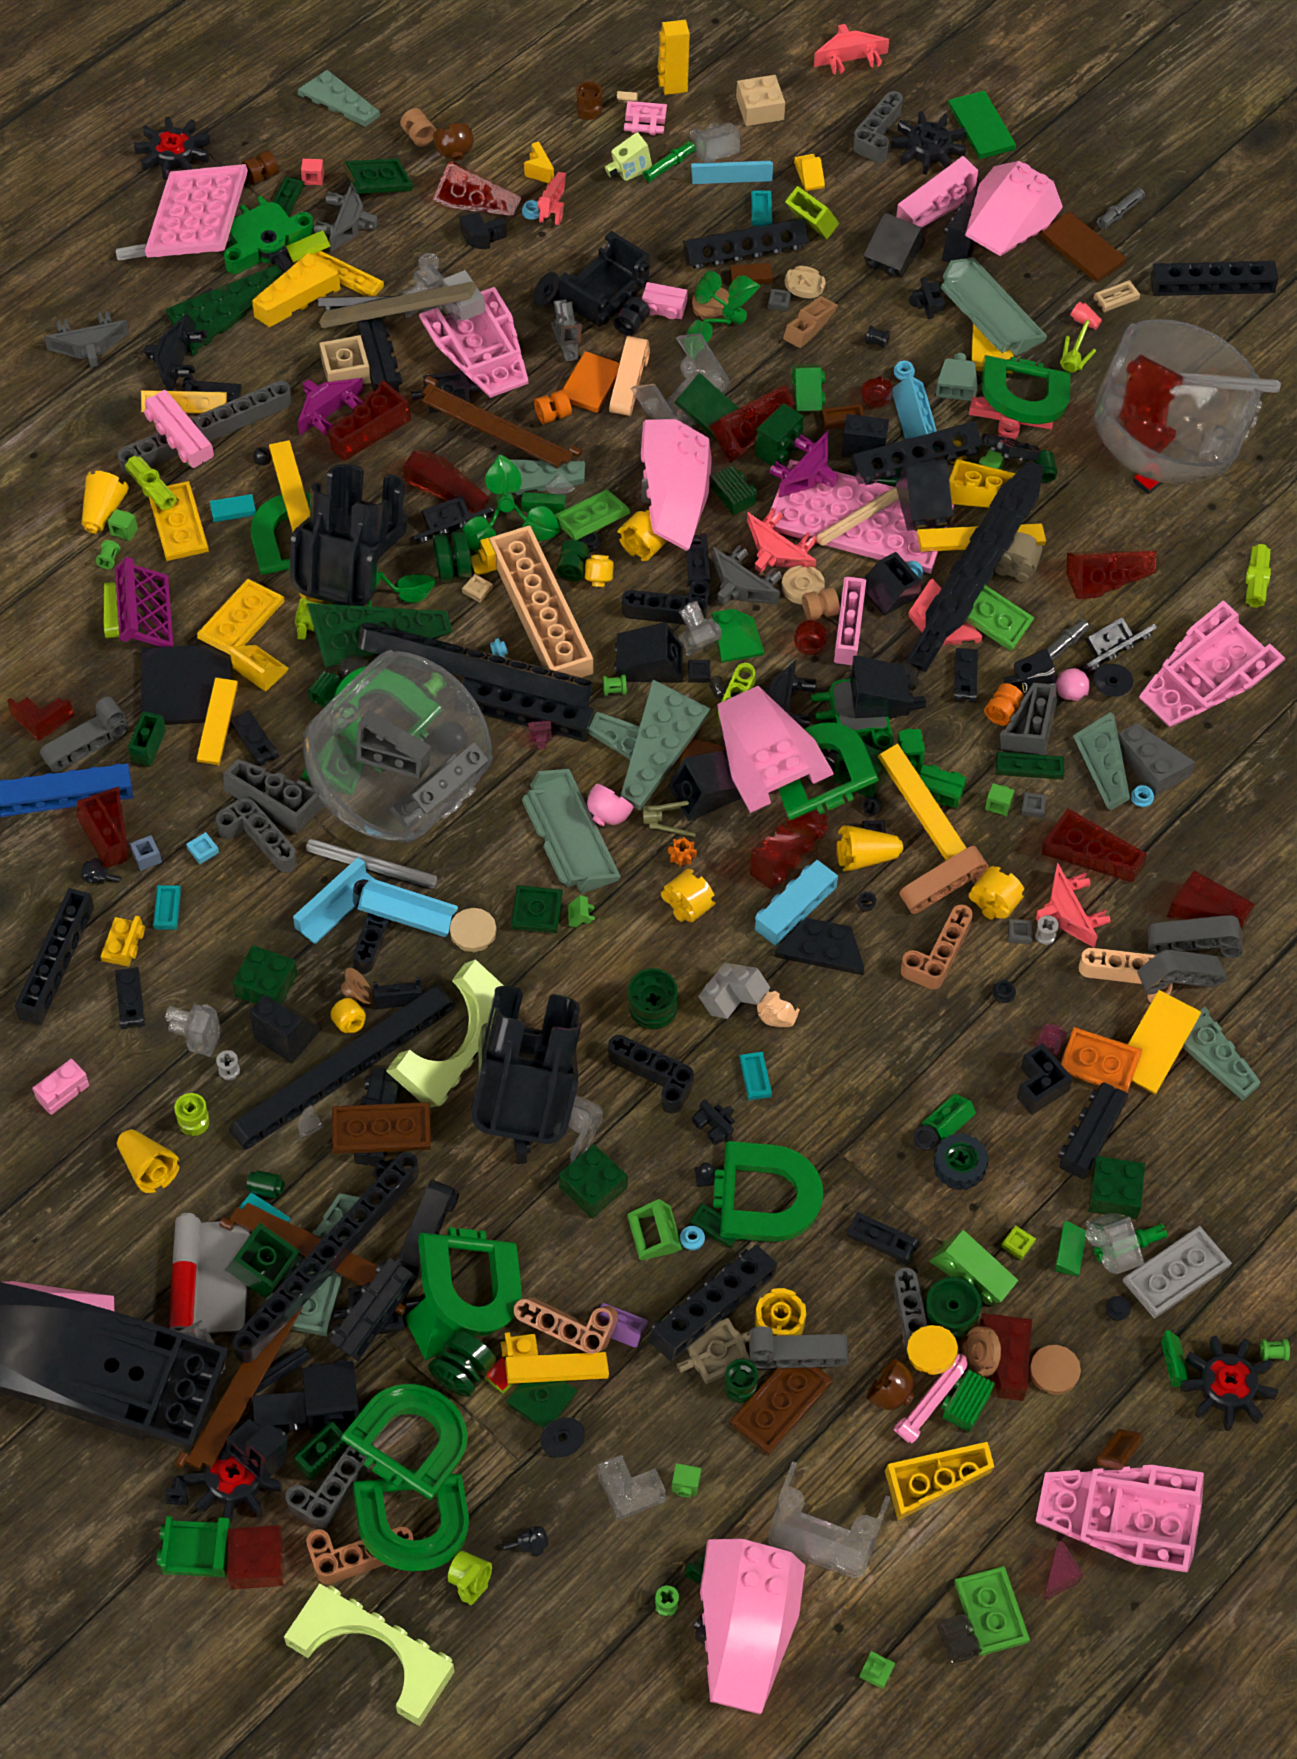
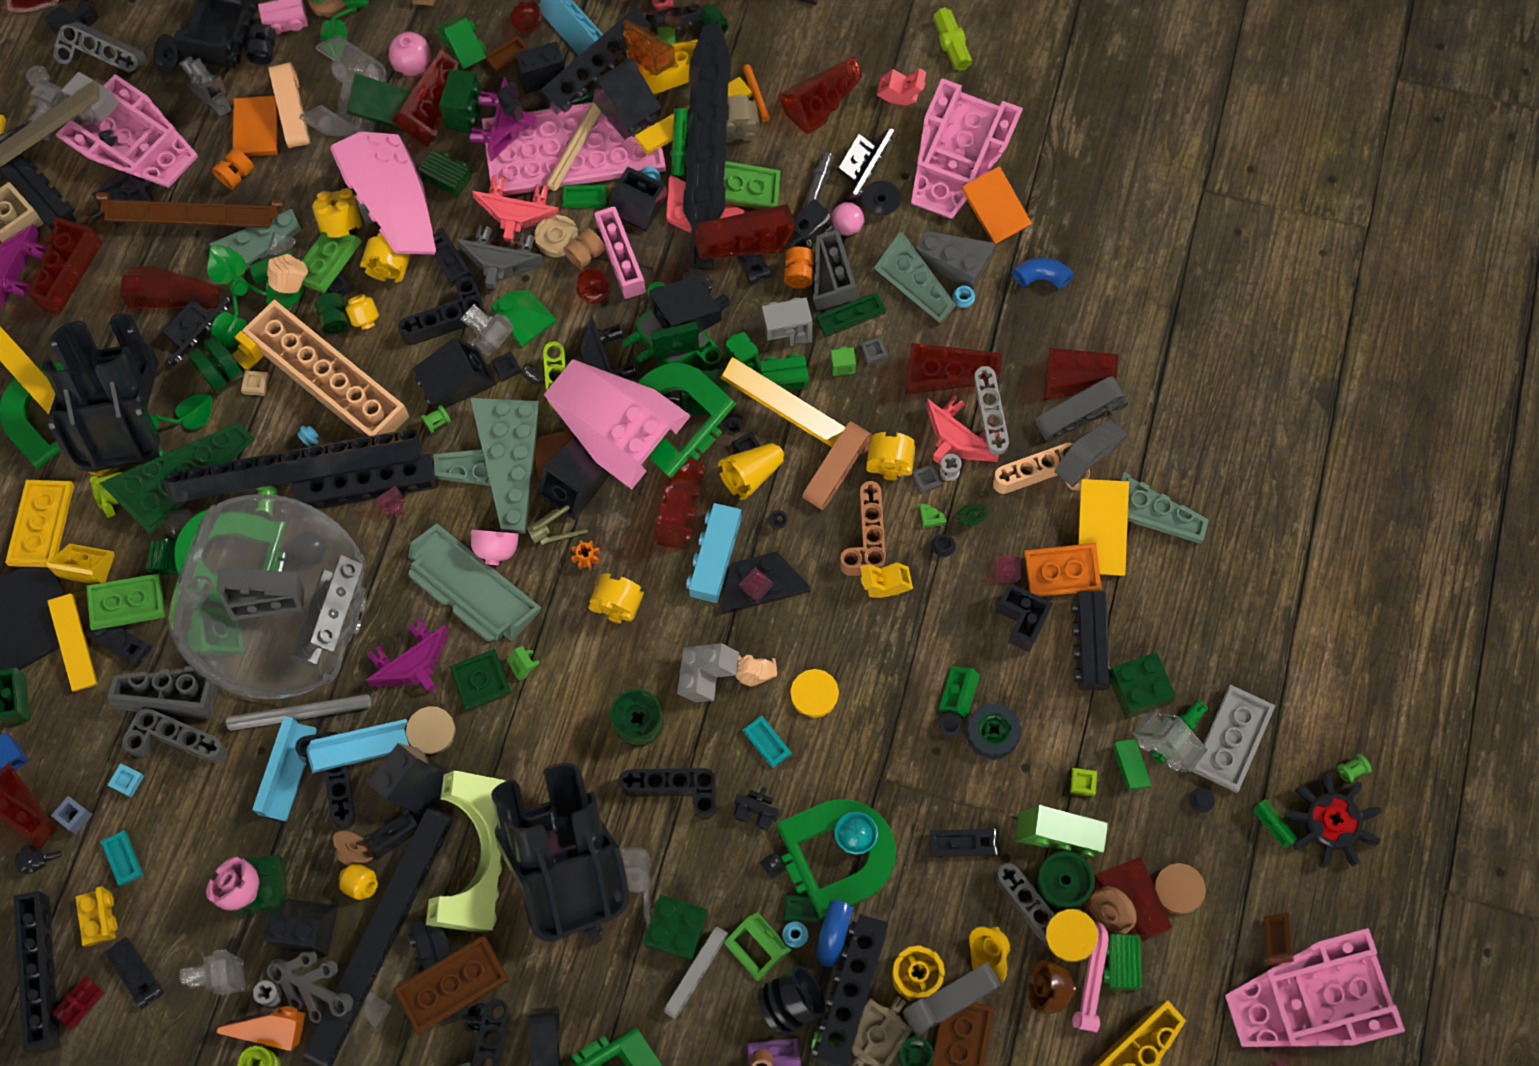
camera: 25 degrees left, 10 degrees up
none -> dark red hips [52,976,106,1030]
none -> dark grey beam [53,22,146,72]
none -> bright green tile [86,573,165,630]
none -> black hinge [98,129,118,147]
none -> bright pink cylinder [206,857,259,910]
none -> orange slope [217,1006,305,1051]
none -> light nougat hair [267,254,308,293]
none -> dark grey plant [267,949,353,1023]
none -> yellow brick [312,188,363,237]
none -> magenta connector [365,619,450,693]
none -> black slope [367,743,448,817]
none -> bright pink cylinder [389,32,432,76]
none -> black bracket [497,82,524,122]
none -> green tile [562,185,607,209]
none -> clear orange slope [623,20,676,76]
none -> dark green plate [651,322,700,360]
none -> light grey beam [664,926,728,1019]
none -> green pin [670,108,688,176]
none -> clear red wedge [693,204,796,259]
none -> clear pink tile [739,568,773,602]
none -> orange bar [742,65,770,122]
none -> black wheel [757,966,825,1036]
none -> light grey brick [762,298,812,346]
none -> yellow tile [791,669,839,718]
none -> blue cylinder [816,900,853,967]
none -> teal hat [834,811,878,854]
none -> yellow brick [860,562,913,598]
none -> coral brick [877,68,926,106]
none -> bright green tile [918,504,946,528]
none -> dark green piece [956,503,989,526]
none -> orange tile [961,166,1032,244]
none -> yellow piece [969,927,1010,983]
none -> light grey beam [974,366,1009,455]
none -> blue cylinder [1012,257,1075,289]

